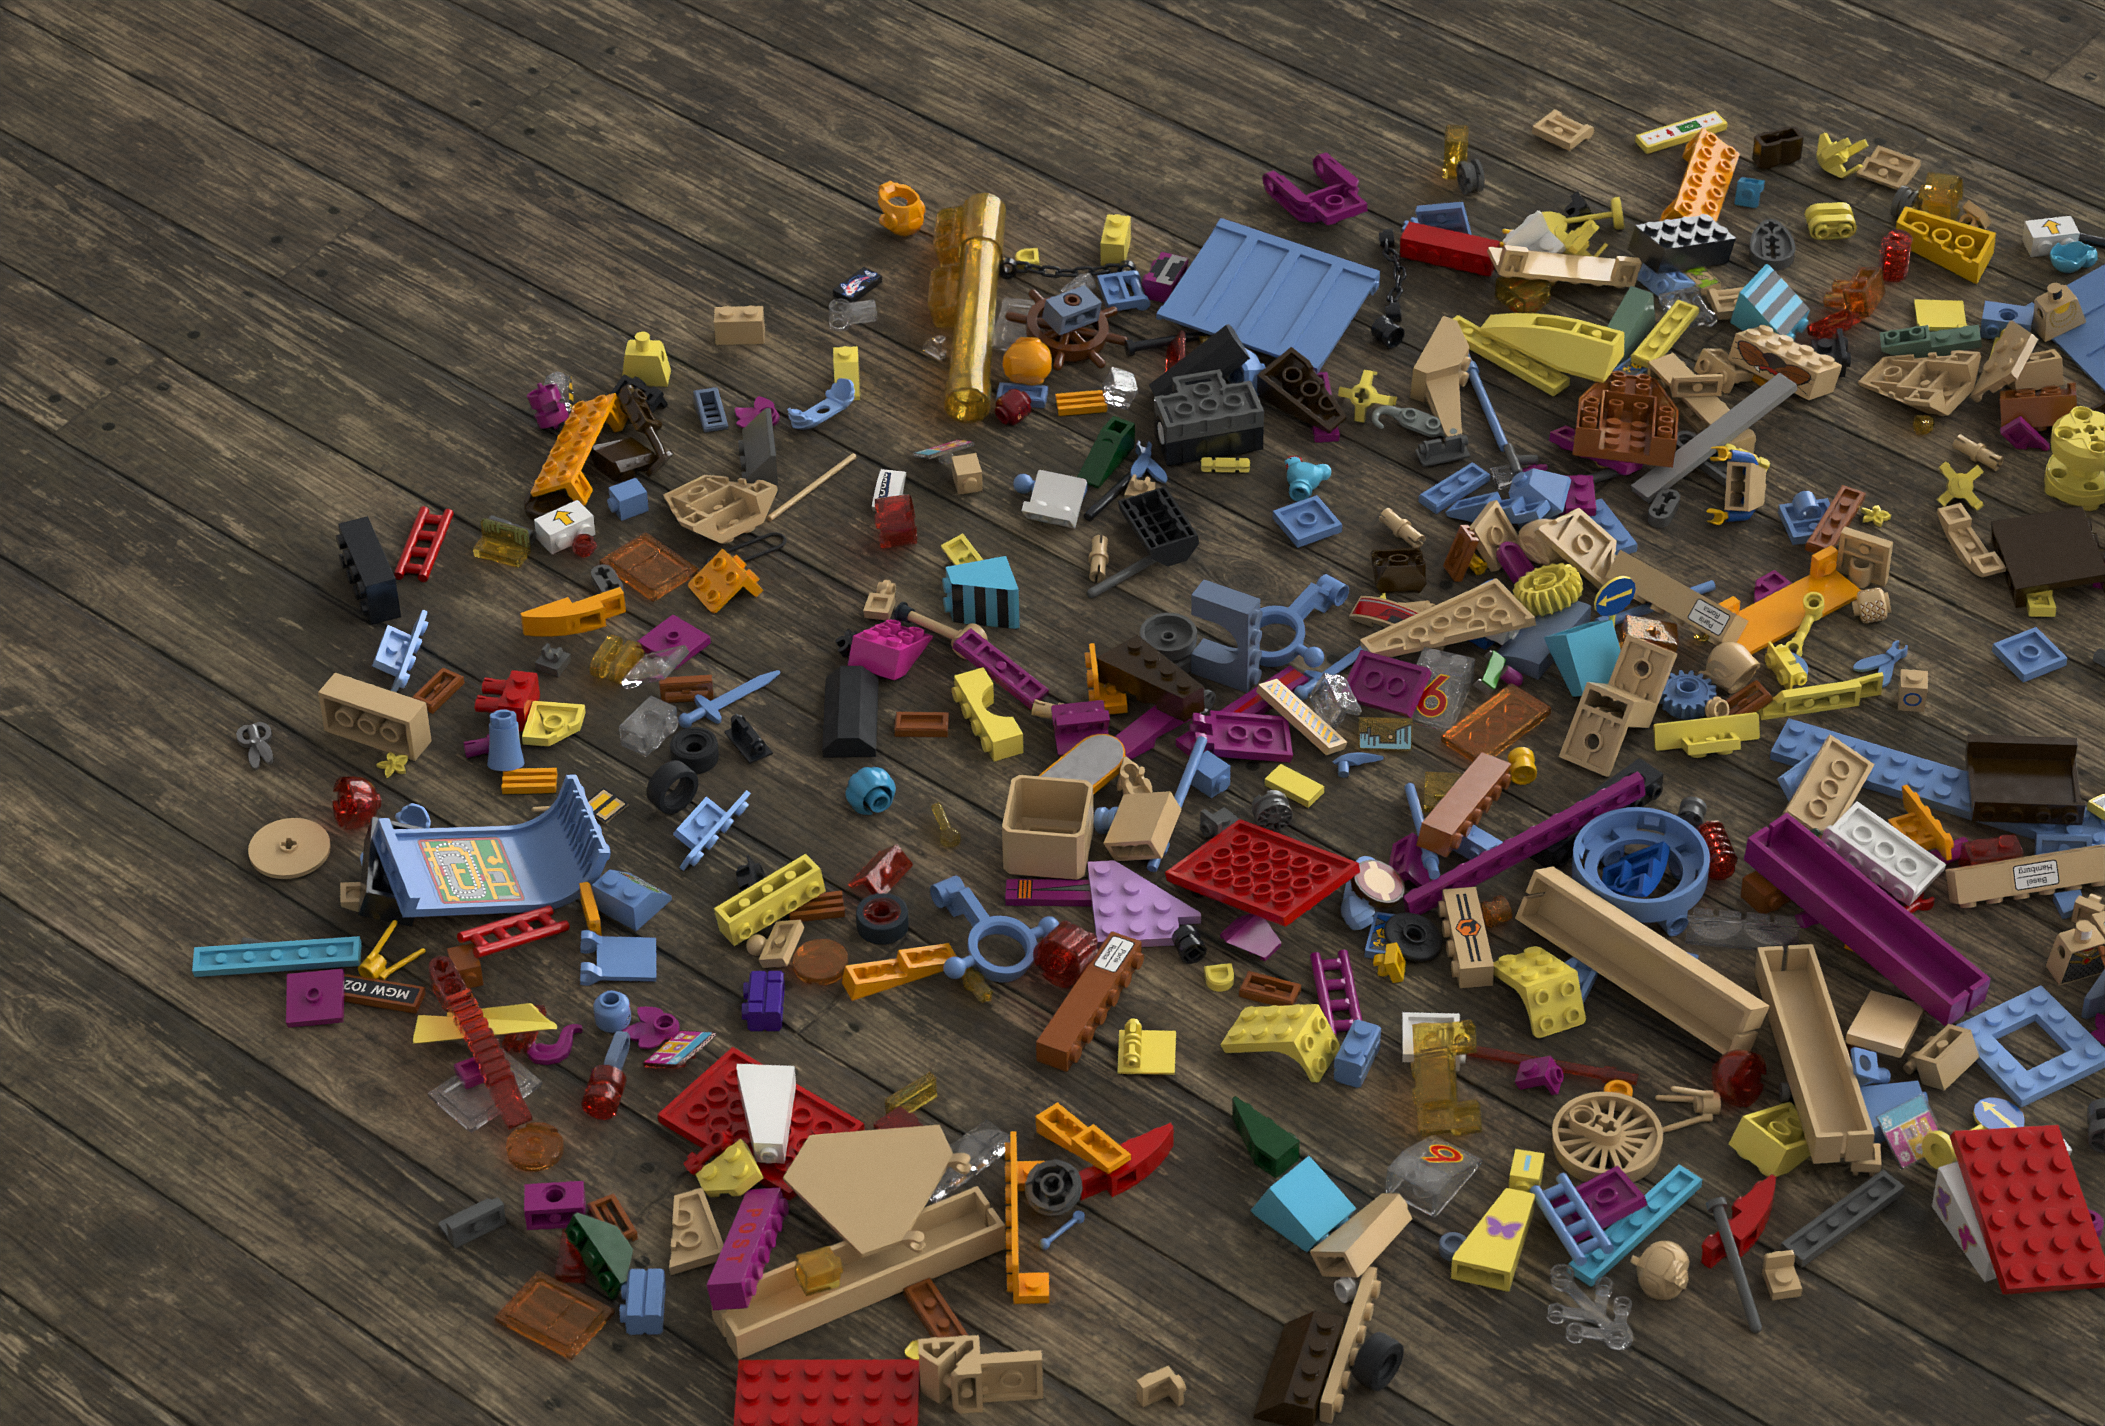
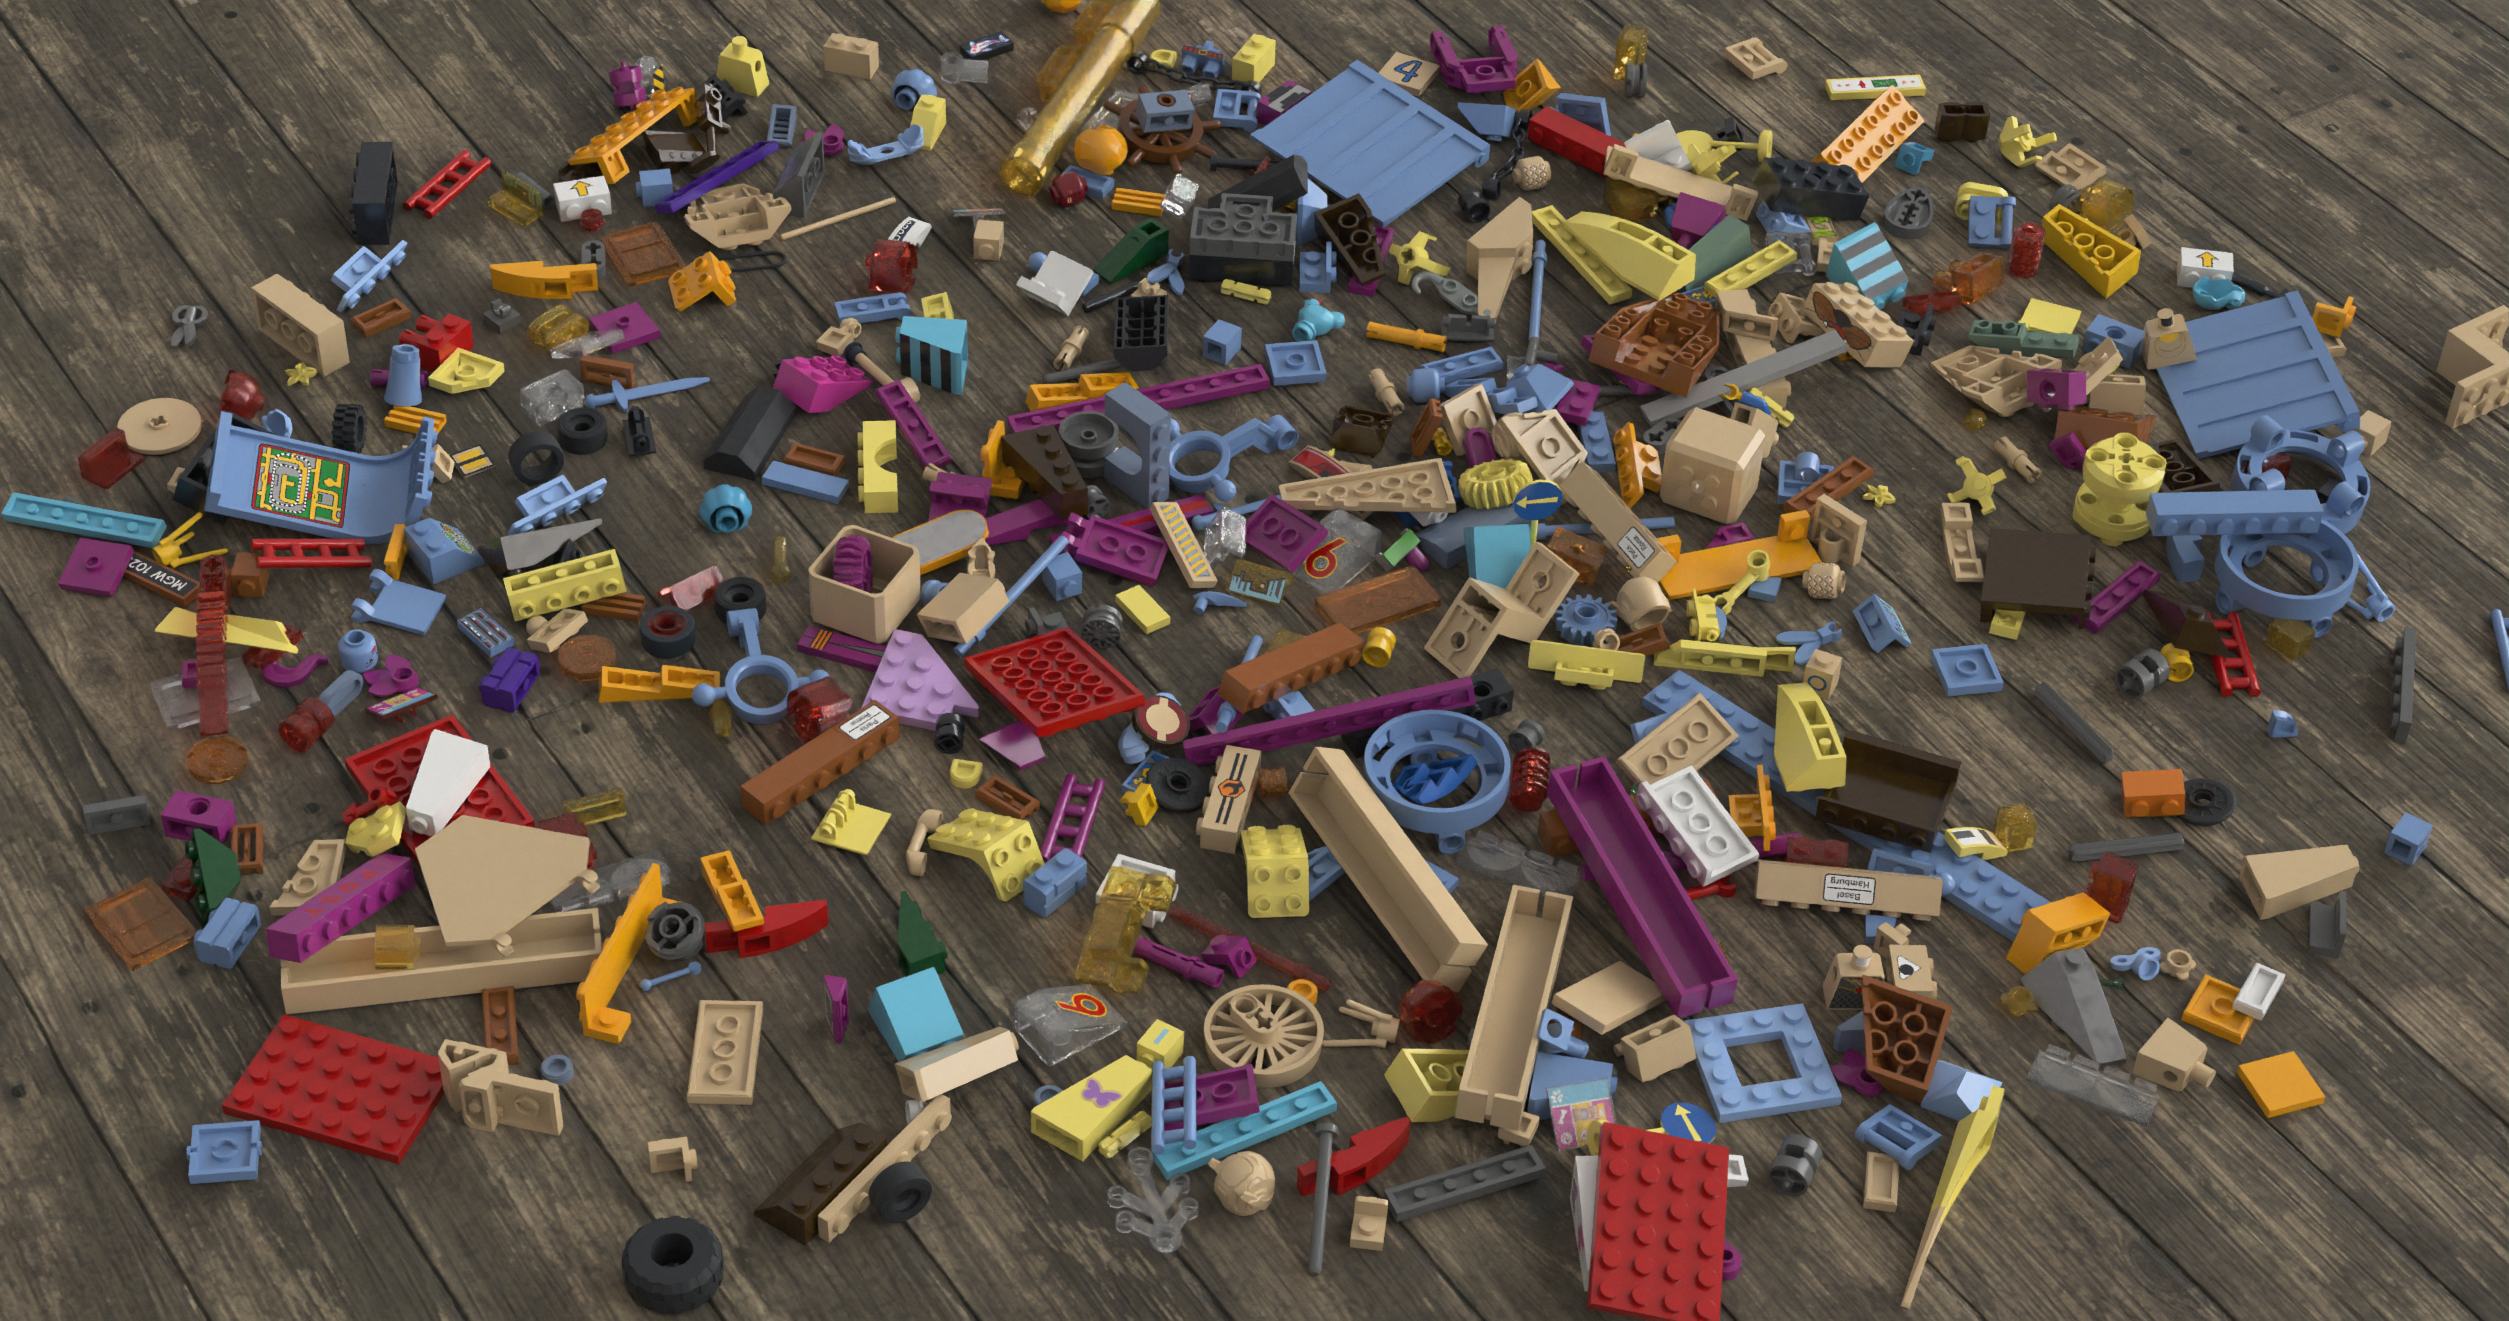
camera: 15 degrees right, 0 degrees up
none -> clear red panel [78,427,144,489]
none -> black tyre [331,403,367,454]
none -> tile [457,608,515,658]
none -> wedge [477,518,602,577]
none -> sand blue tile [540,1055,574,1086]
none -> dark purple tile [654,140,779,213]
none -> tan tile [687,1000,763,1105]
none -> black tyre [714,576,767,624]
none -> medium blue tile [762,461,849,504]
none -> magenta slope [823,975,849,1044]
none -> magenta gear [833,535,874,593]
none -> medium blue plate [834,292,912,325]
none -> medium blue plant [891,69,937,110]
none -> tan bar [906,809,943,877]
none -> magenta plate [1007,364,1270,433]
none -> light orange slope [1025,372,1139,411]
none -> light yellow axle [1098,1111,1152,1158]
none -> magenta pin [1134,937,1224,989]
none -> medium blue hips [1181,40,1227,79]
none -> medium blue brick [1203,319,1242,365]
none -> medium blue bracket [1299,242,1336,293]
none -> light orange pin [1366,321,1447,353]
none -> tan tile [1379,52,1440,97]
none -> medium blue head [1407,368,1445,403]
none -> medium blue slope [1458,102,1518,141]
none -> light orange slope [1502,59,1561,112]
none -> tan head [1512,156,1551,191]
none -> light orange bracket [1613,422,1662,509]
none -> tan plate [1660,407,1765,525]
none -> magenta torso [1664,192,1726,250]
none -> medium blue tile [1747,577,1782,603]
none -> light yellow wedge [1774,682,1847,792]
none -> medium blue panel [1852,593,1912,653]
none -> medium blue plate [1967,195,2016,249]
none -> magenta brick [2027,368,2086,410]

